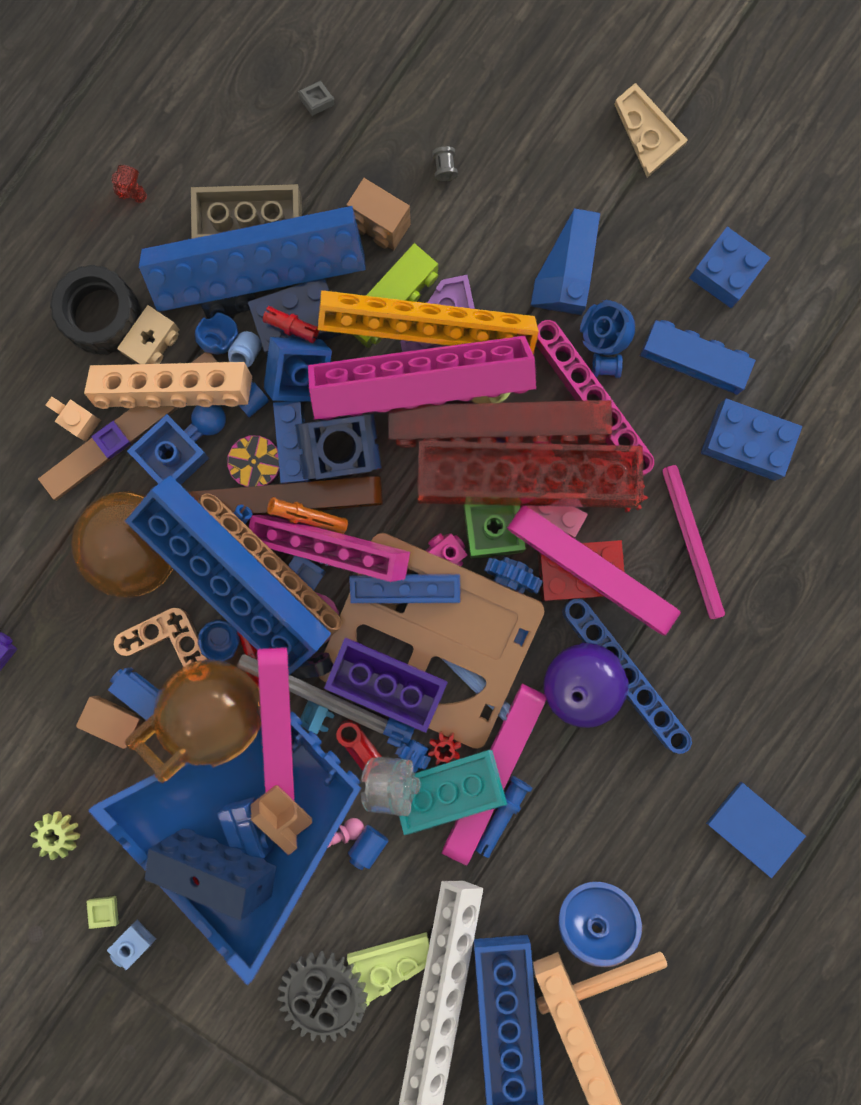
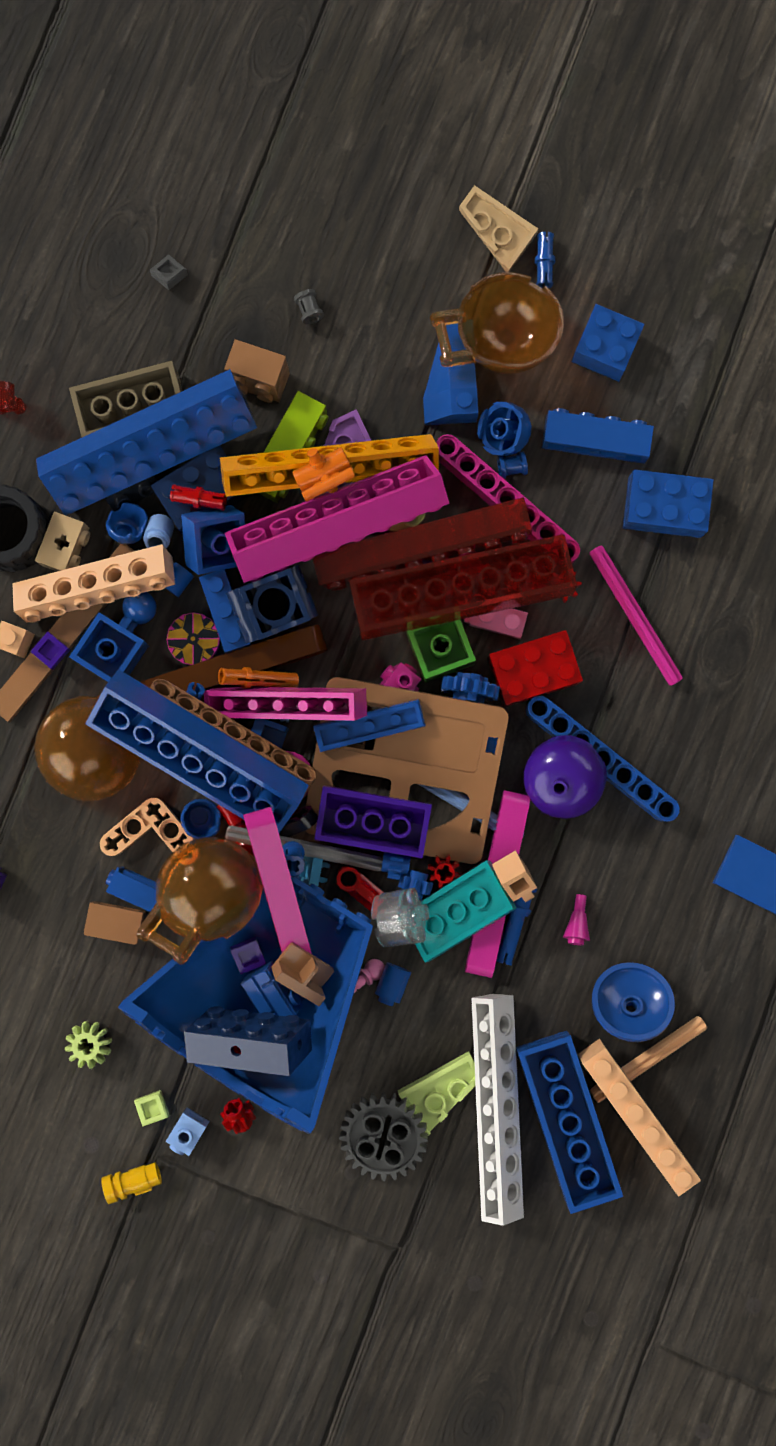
camera: 10 degrees left, 0 degrees up
dark pink beam [507,505,681,636] -> none
none -> yellow axle [101,1162,162,1204]
none -> red gear [220,1098,256,1134]
none -> dark purple plate [230,936,266,974]
none -> blue bush [282,841,305,876]
none -> orange pin [292,447,356,502]
none -> clear orange windscreen [430,272,564,374]
none -> light nougat brick [492,850,537,902]
none -> blue pin [535,232,555,289]
none -> dark pink cone [563,894,590,946]

